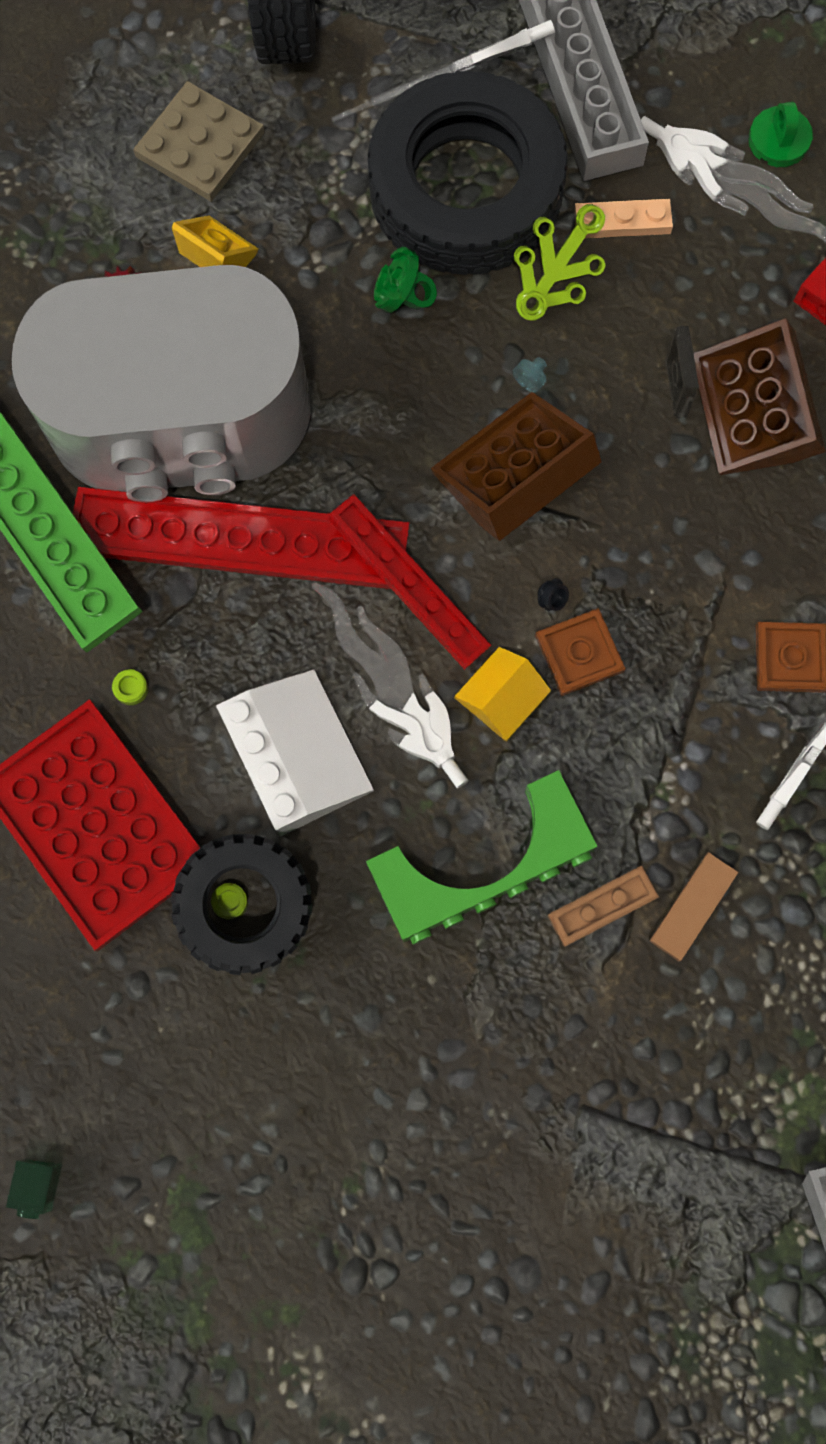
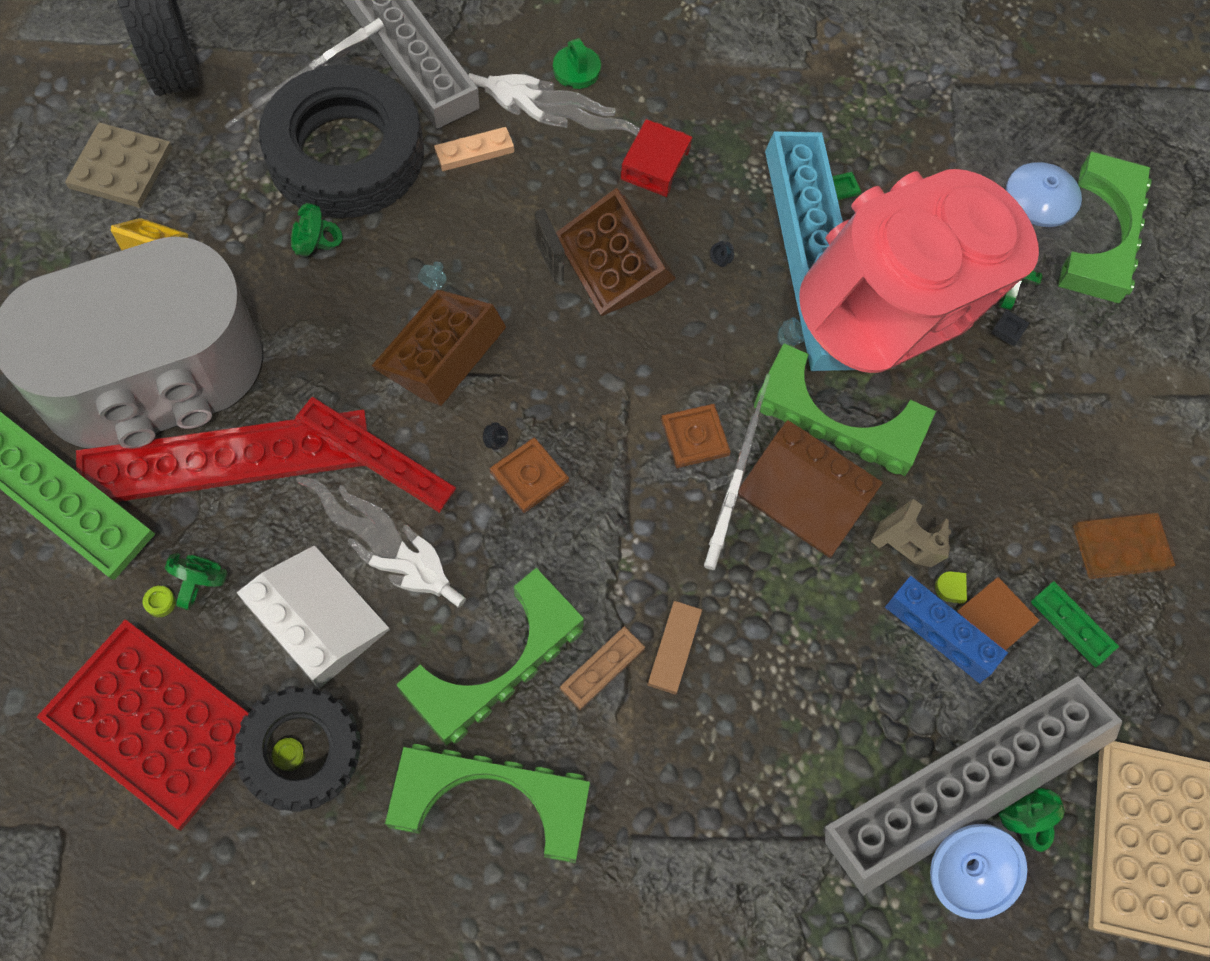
camera: 25 degrees left, 10 degrees down
yellow slope [454,647,551,742] -> none
lime plant [514,204,605,321] -> none
none -> green tile [165,553,228,610]
none -> bright green arch [385,744,590,863]

